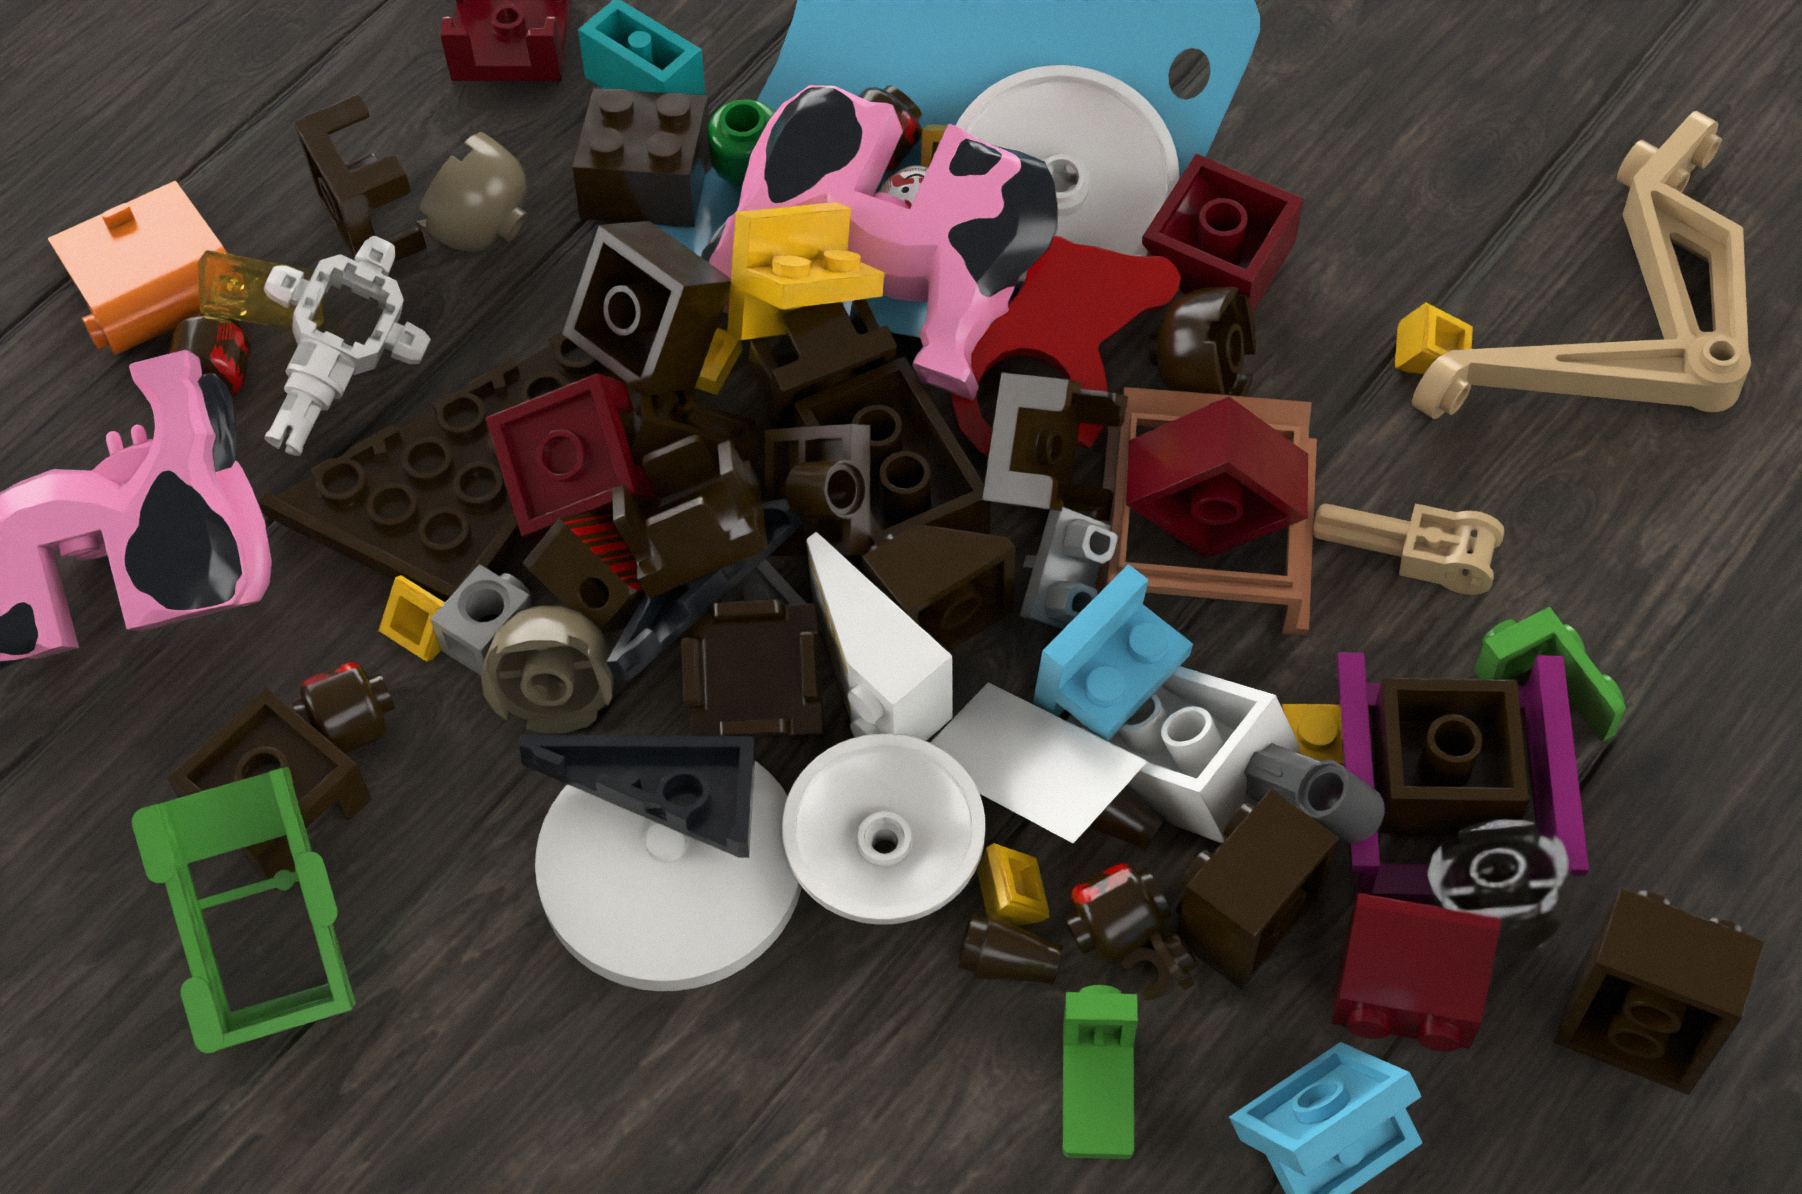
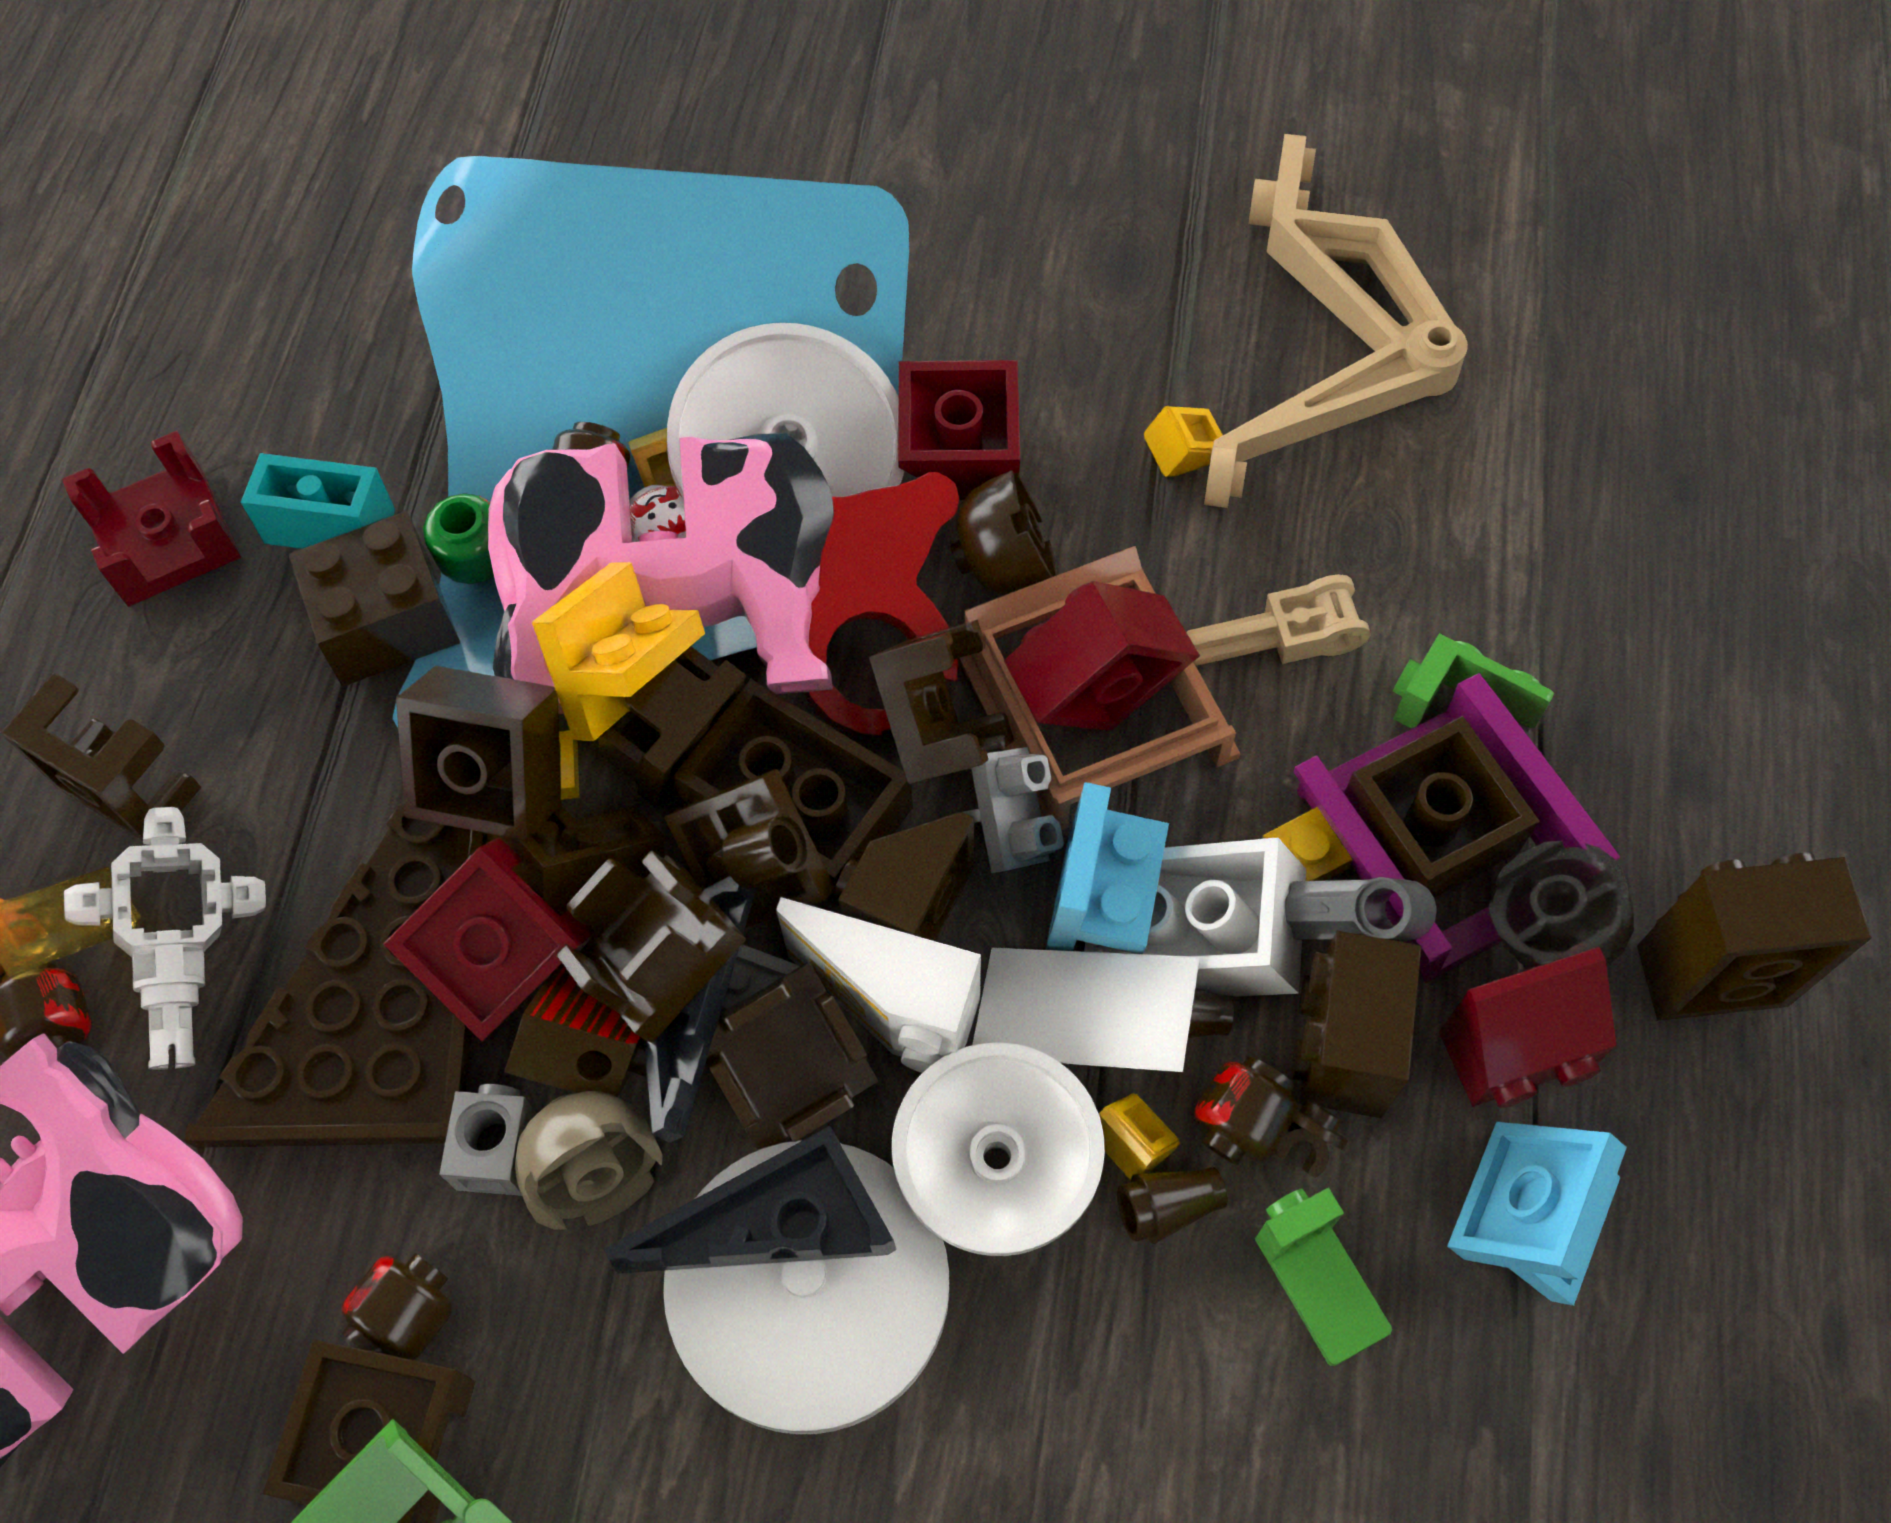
camera: 30 degrees left, 5 degrees up
yellow slope [378,575,445,662] -> none
dark tan cylinder [416,132,528,252] -> none

